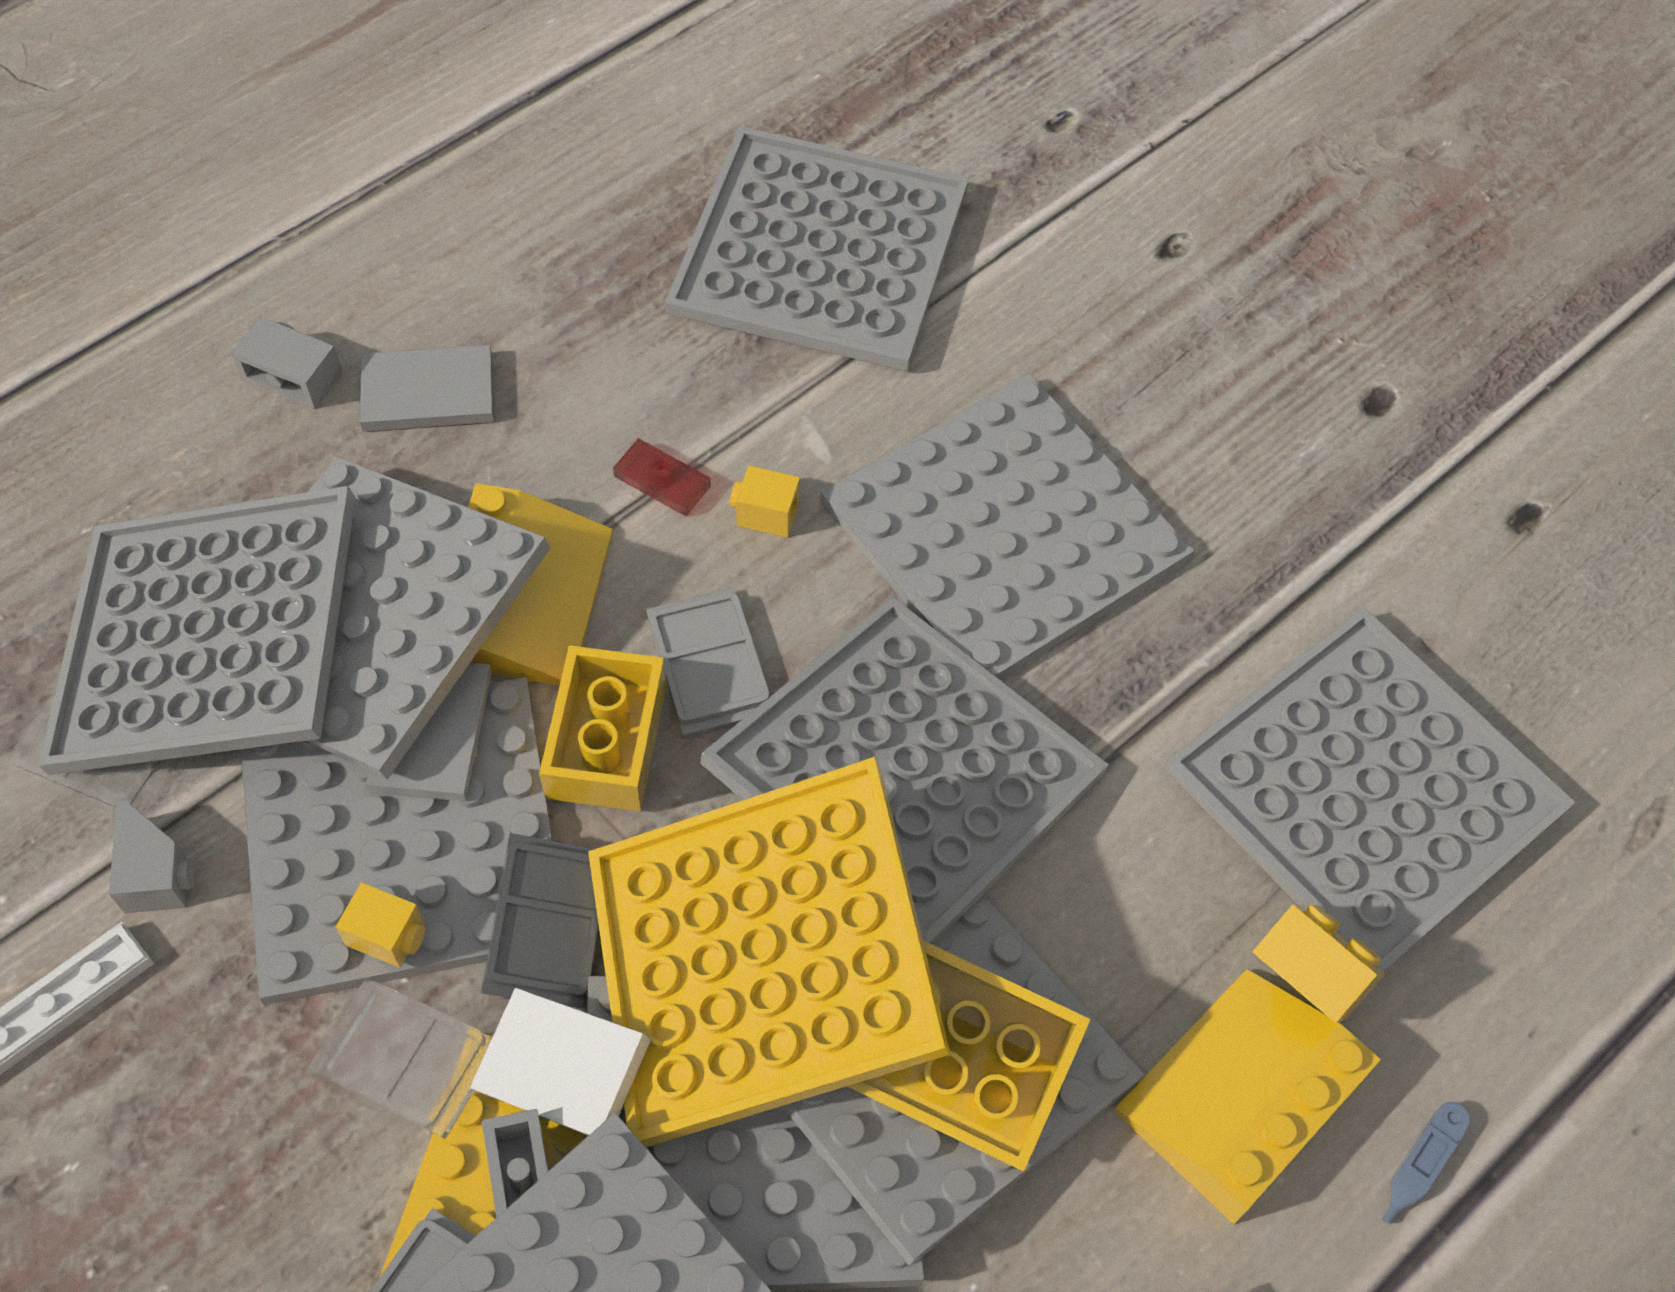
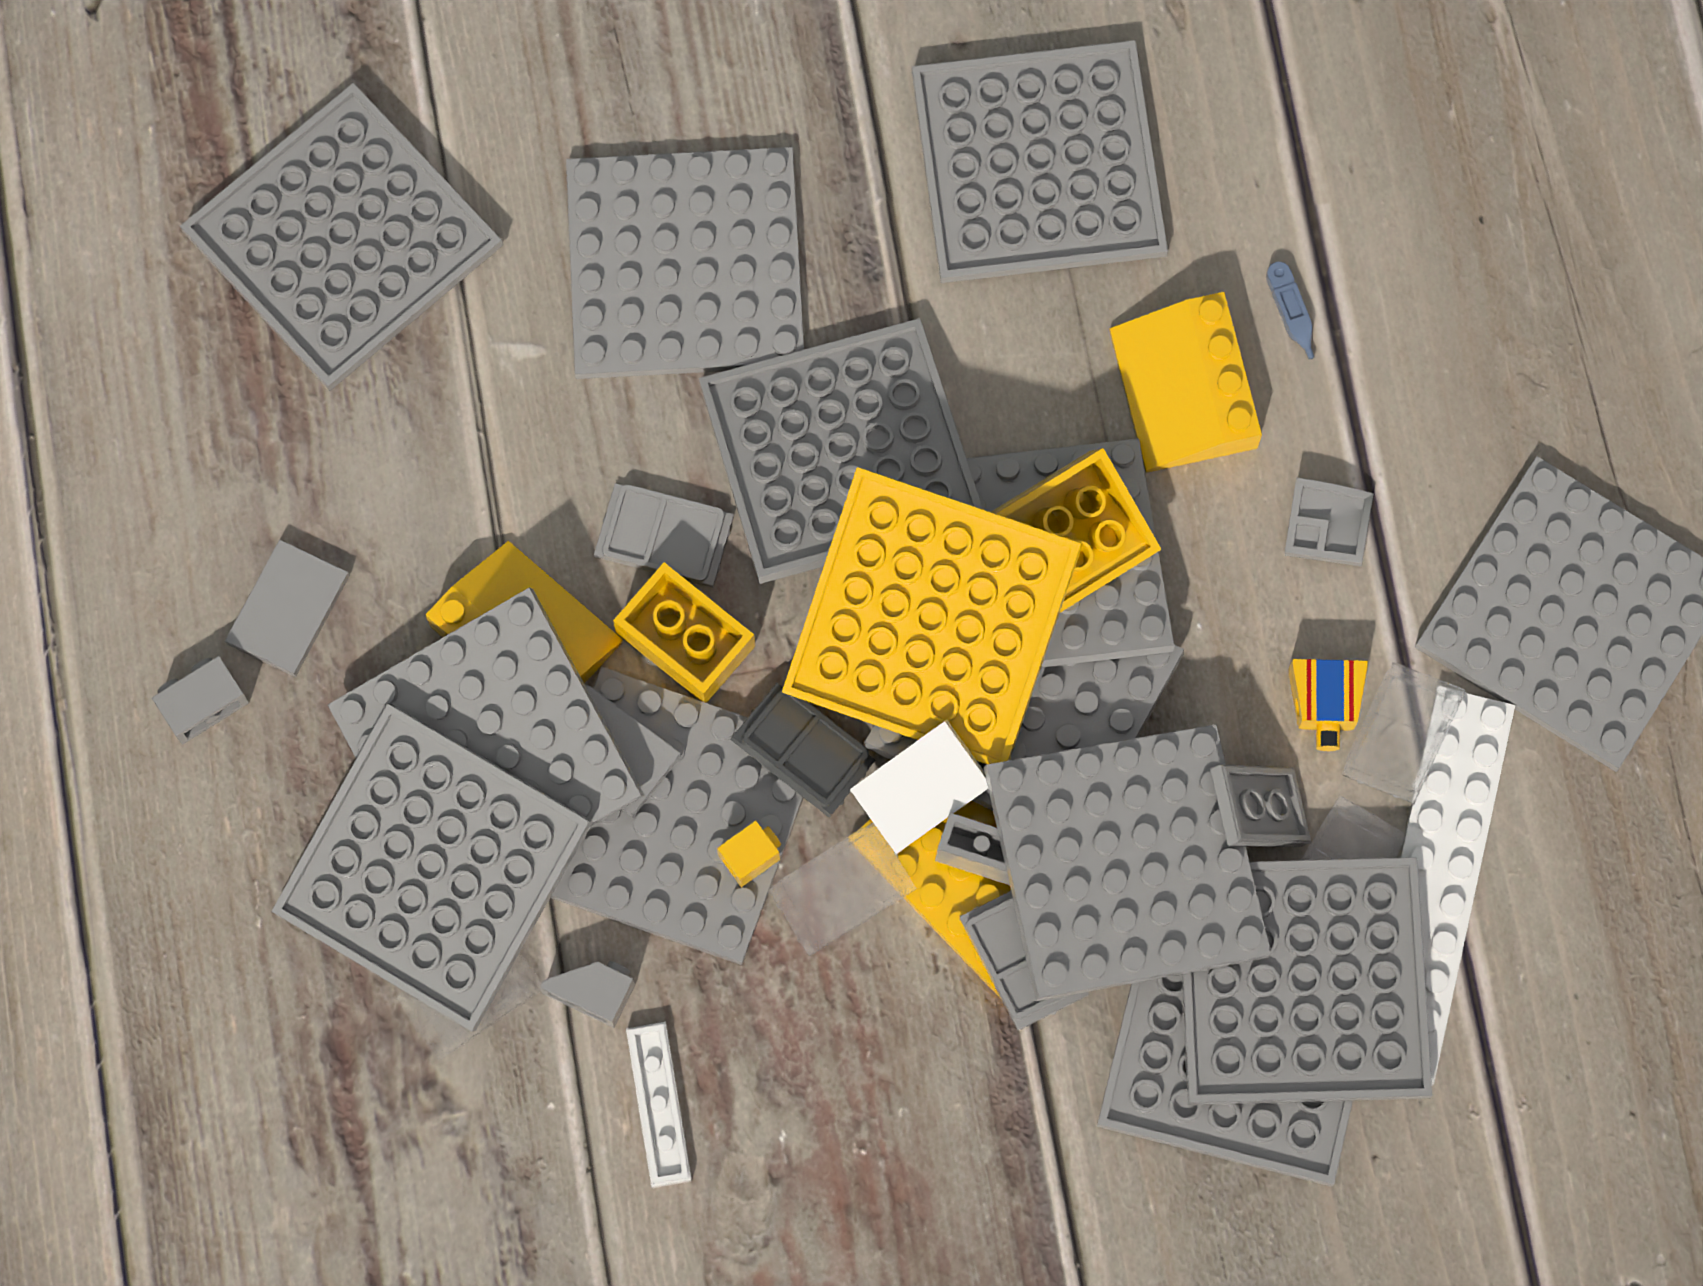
camera: 55 degrees left, 15 degrees up
clear red plate [613,438,711,516] -> none
yellow brick [730,465,800,538] -> none
yellow brick [1252,904,1386,1023] -> none

